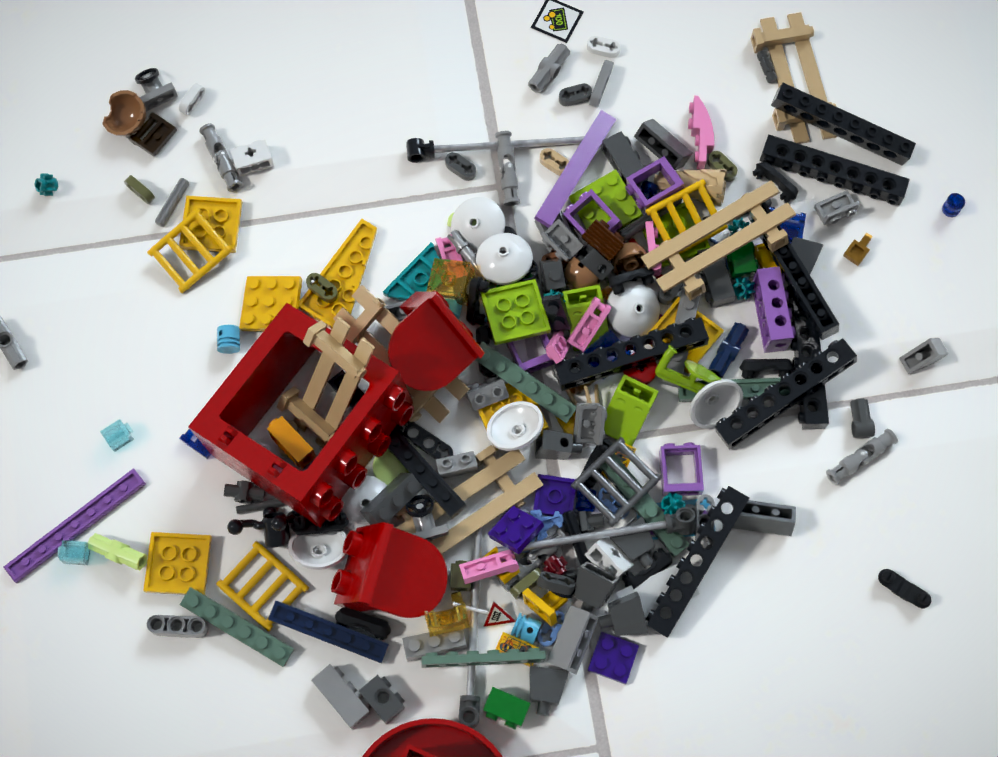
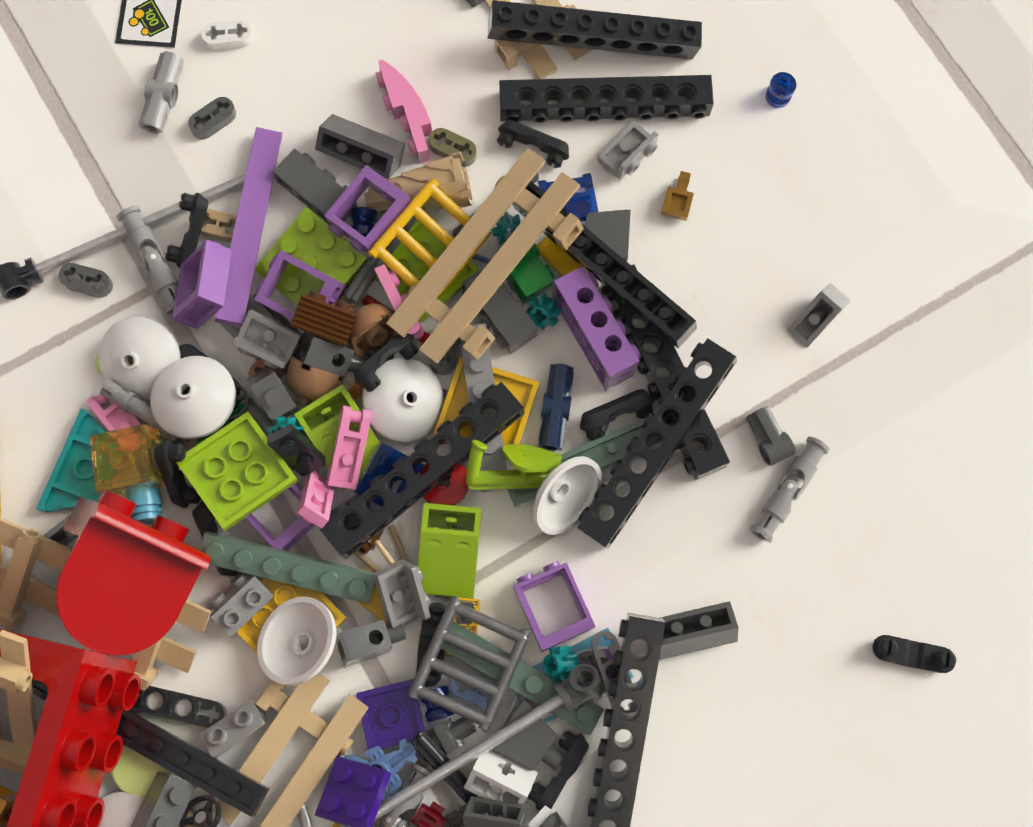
camera: 25 degrees left, 5 degrees up
light grey beam [589,60,614,108] -> none
none -> black piece [165,192,208,268]
none -> medium lavender window [172,239,232,329]

